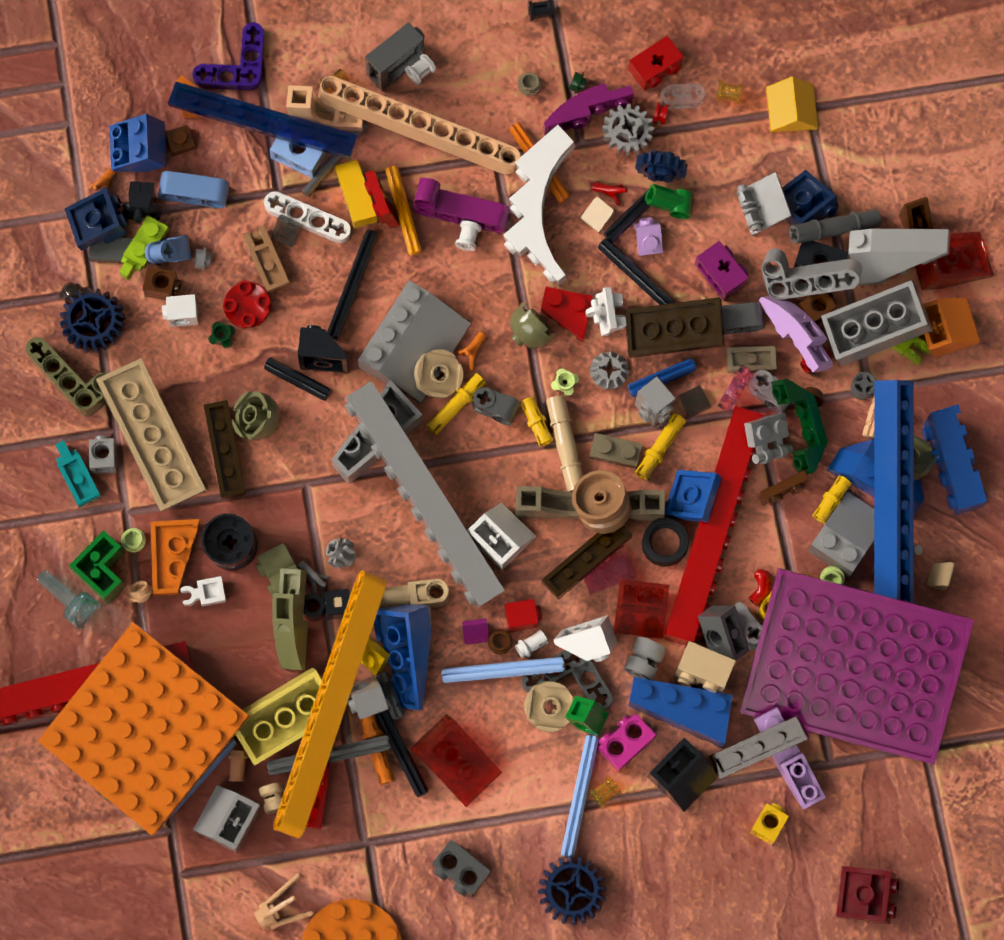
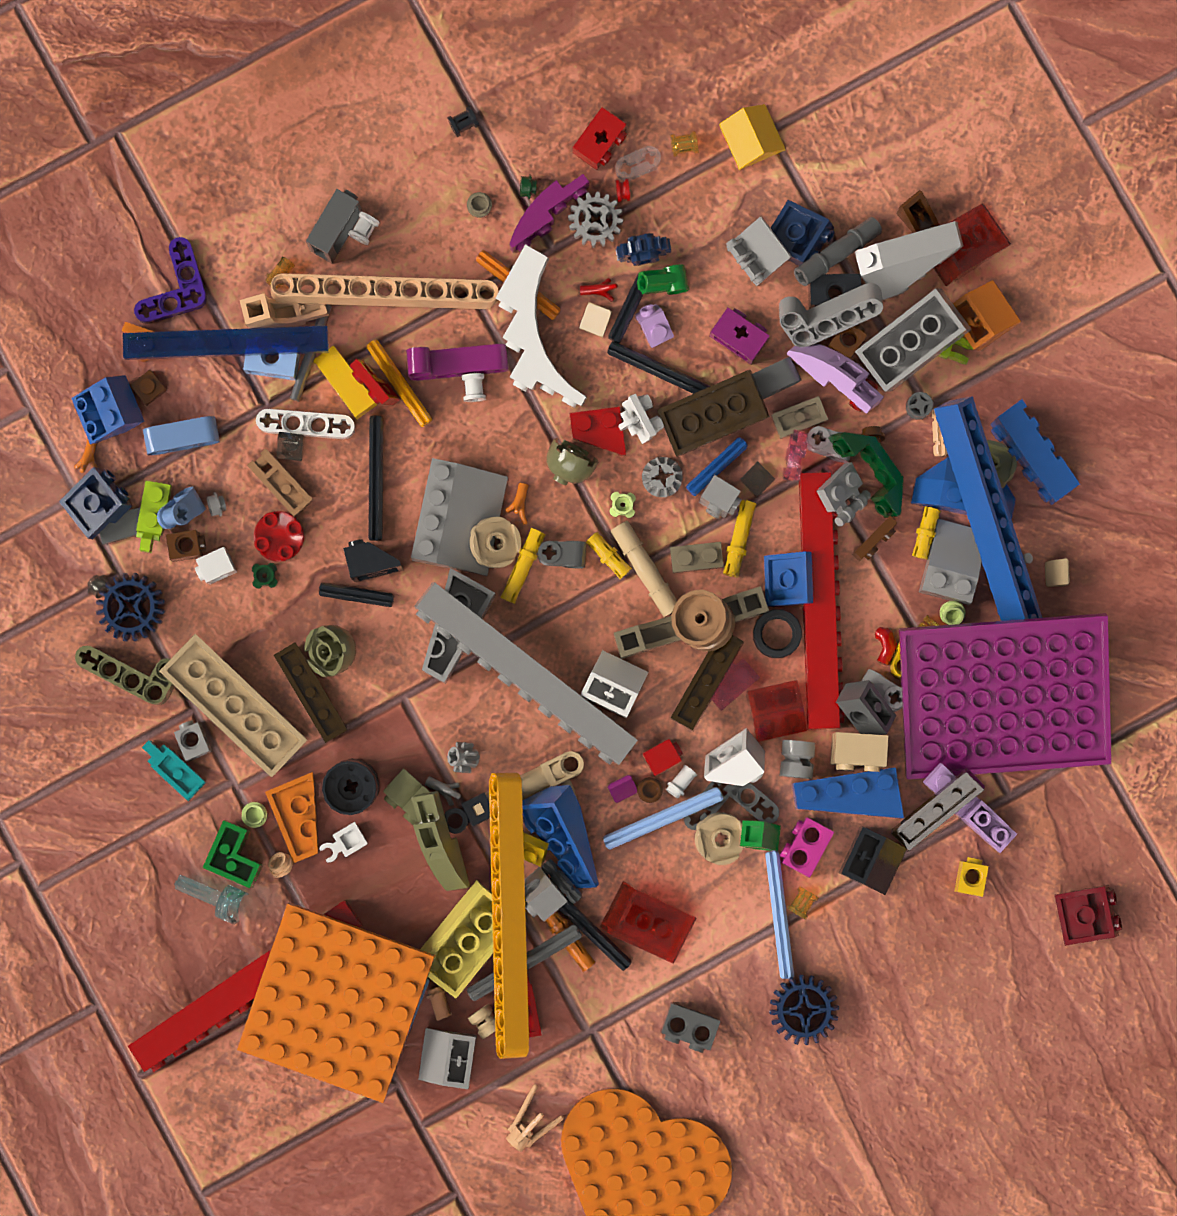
camera: 15 degrees left, 10 degrees up
black piece [123,181,161,223] -> none

